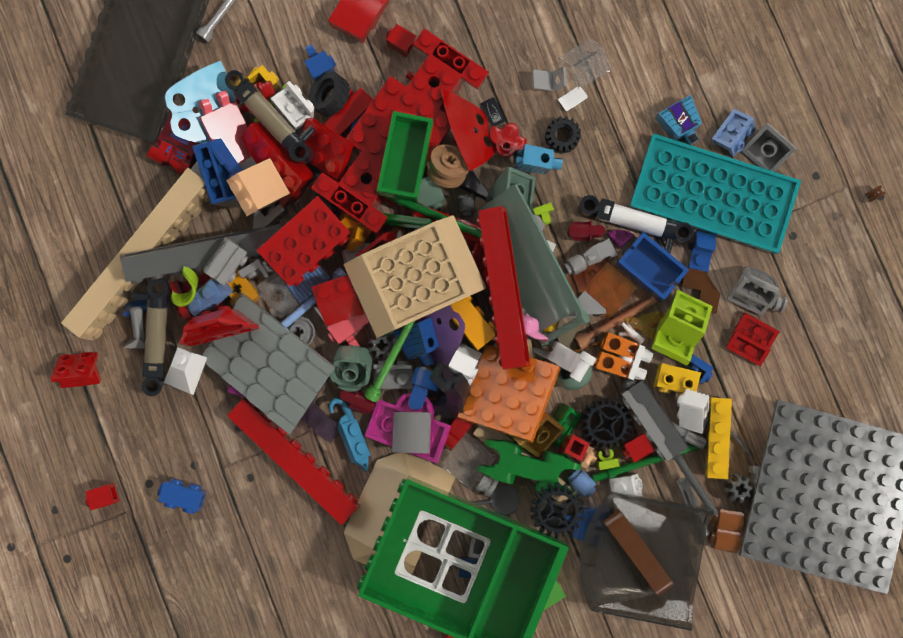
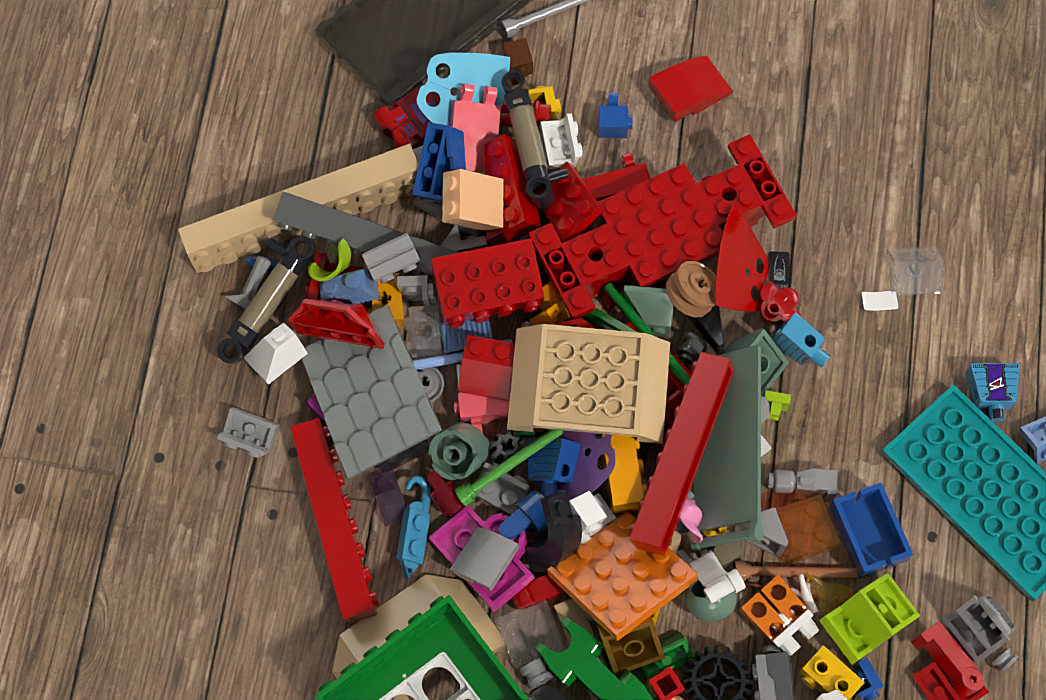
camera: 30 degrees right, 15 degrees down
red bracket [50,352,101,389] -> none
red brick [85,483,120,511] -> none
blue brick [157,478,207,514] -> none
black tyre [308,71,350,117] -> none
green piece [377,111,433,203] -> none
red brick [386,24,416,58] -> none
light grey bracket [532,67,567,92] -> none
black tyre [545,116,581,154] -> none
dark red arm [567,220,606,243] -> none
piece [578,195,694,253] -> none
magenta tile [607,230,635,249] -> none
reddish brown tile [681,268,720,314] -> none
blue slope [688,231,716,273] -> none
none -> light grey bracket [217,407,280,458]
none -> reddish brown brick [503,38,533,77]
none -> red leg [911,621,984,697]

